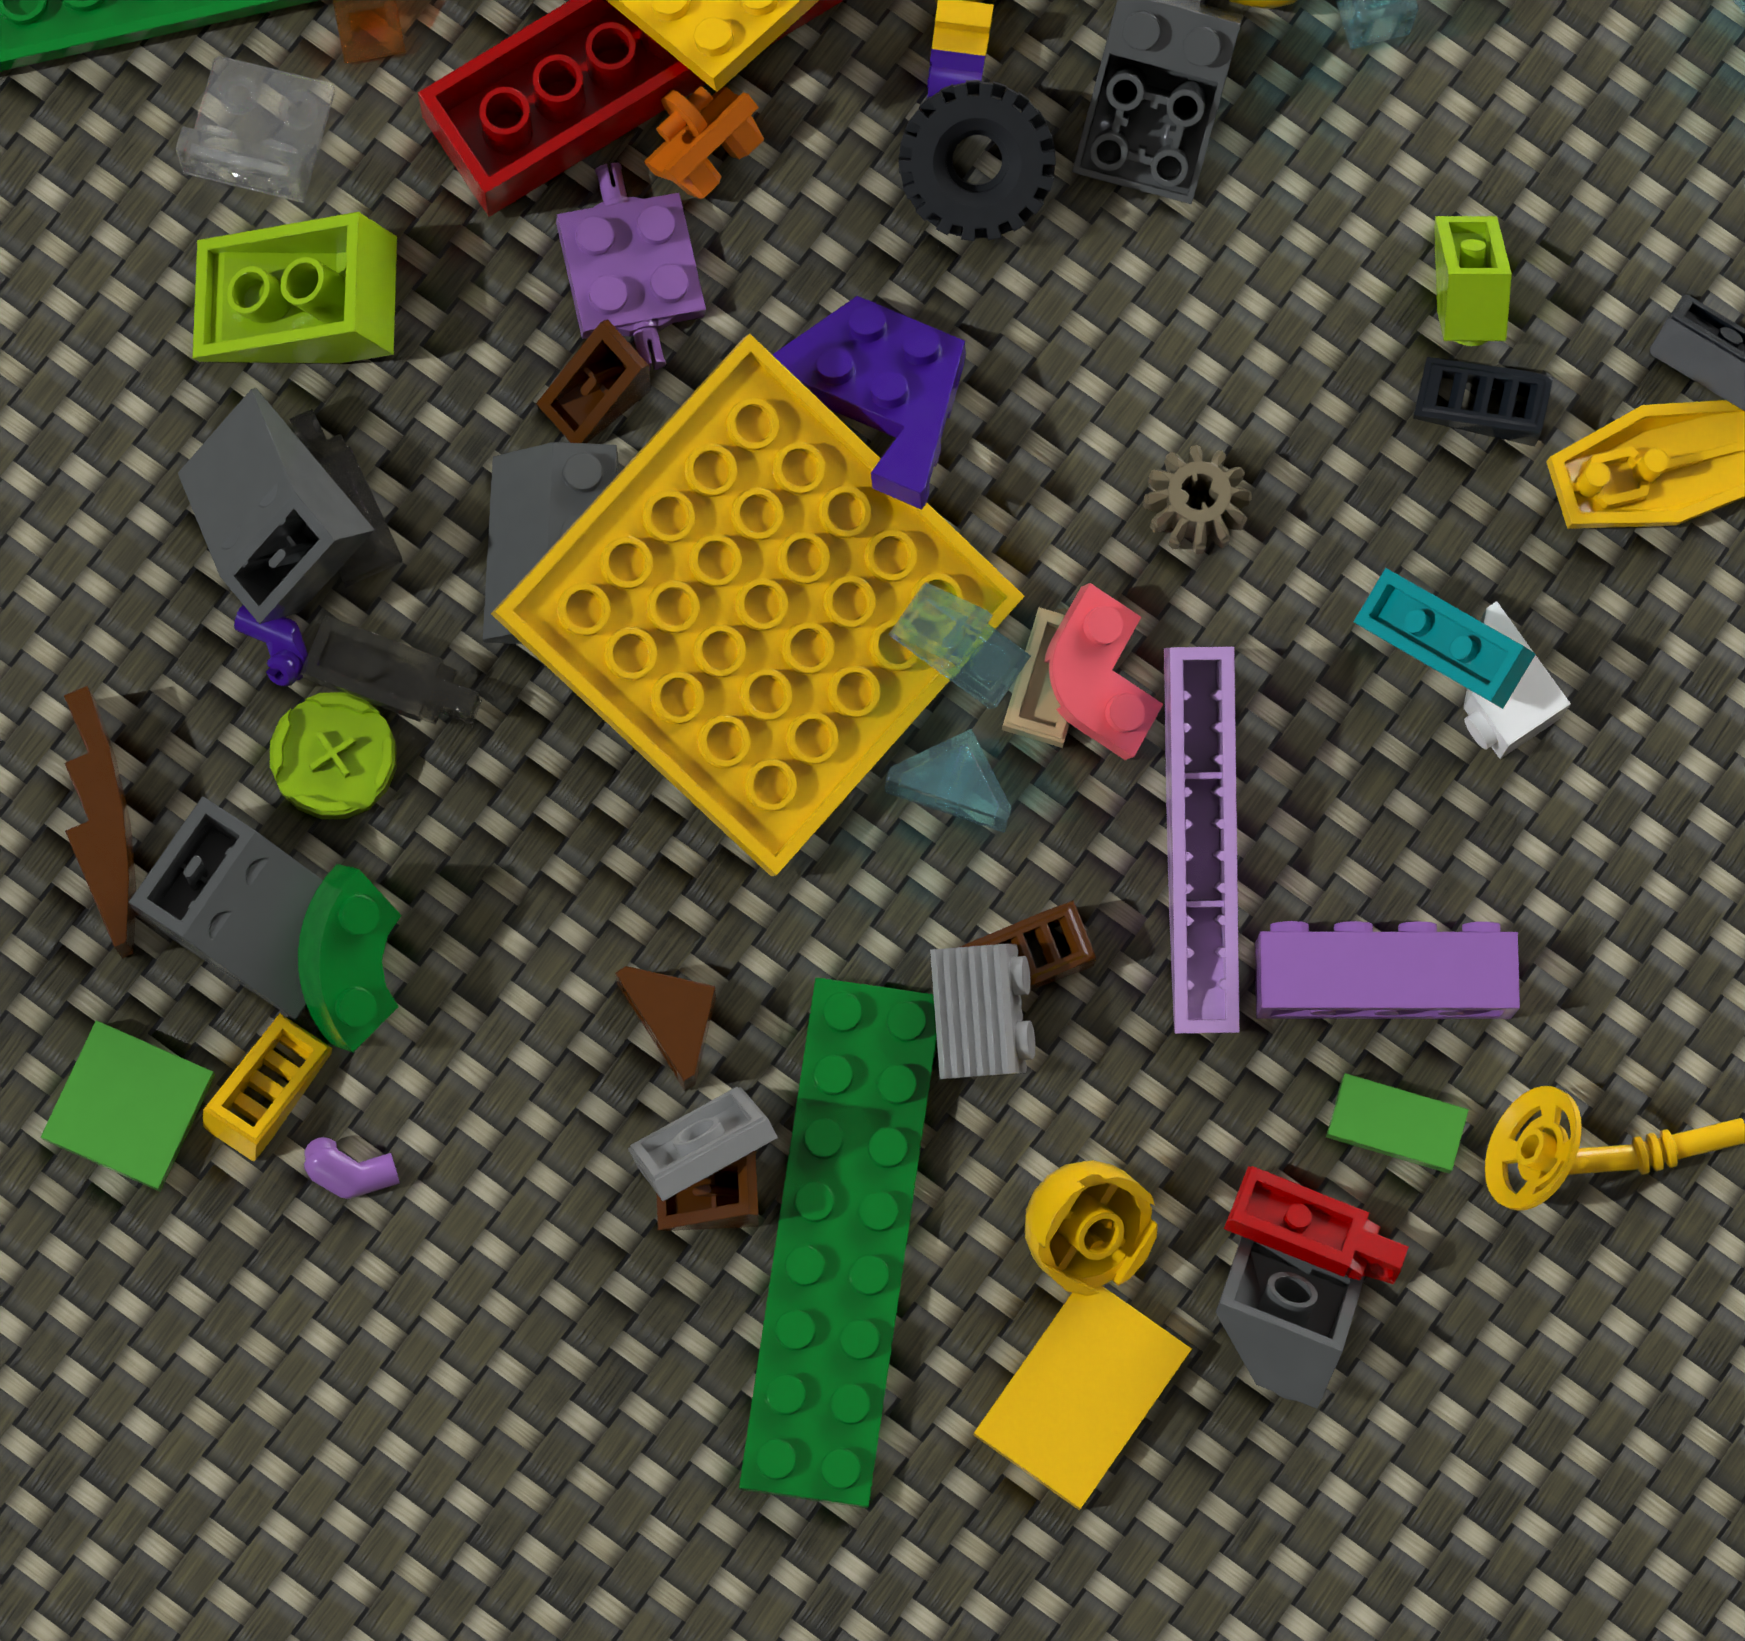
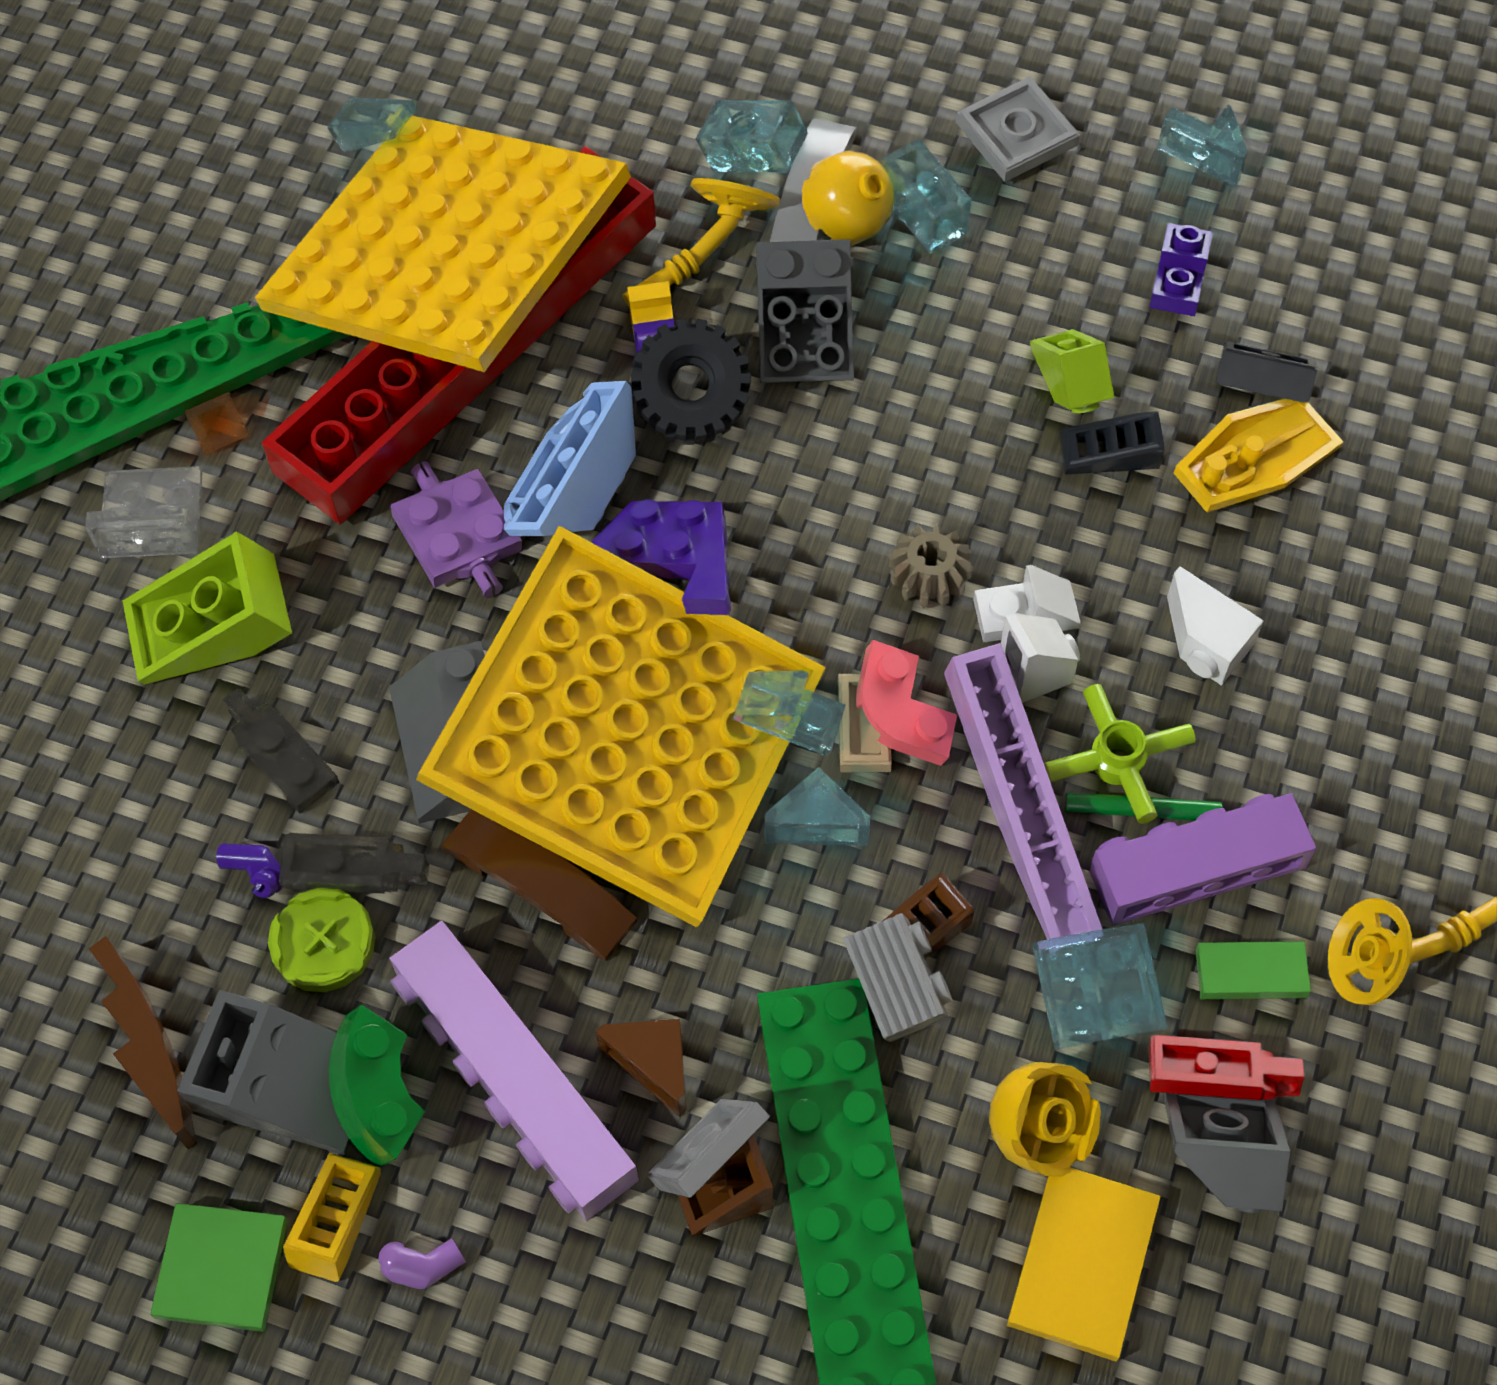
camera: 10 degrees left, 15 degrees down
dark grey slope [178,388,375,624] -> none
reddish brown slope [536,319,651,443] -> none
orange hips [644,86,764,199] -> none
teal plate [1353,568,1536,709] -> none
none -> lavender brick [389,920,639,1221]
none -> reddish brown slope [441,809,637,961]
none -> light blue wedge [504,381,636,536]
none -> white slope [973,565,1081,642]
none -> white slope [1001,613,1080,703]
none -> clear light blue slope [1032,923,1168,1050]
none -> lime bar [1044,684,1195,824]
none -> green bar [1065,792,1223,821]
none -> dark purple slope [1149,223,1213,317]

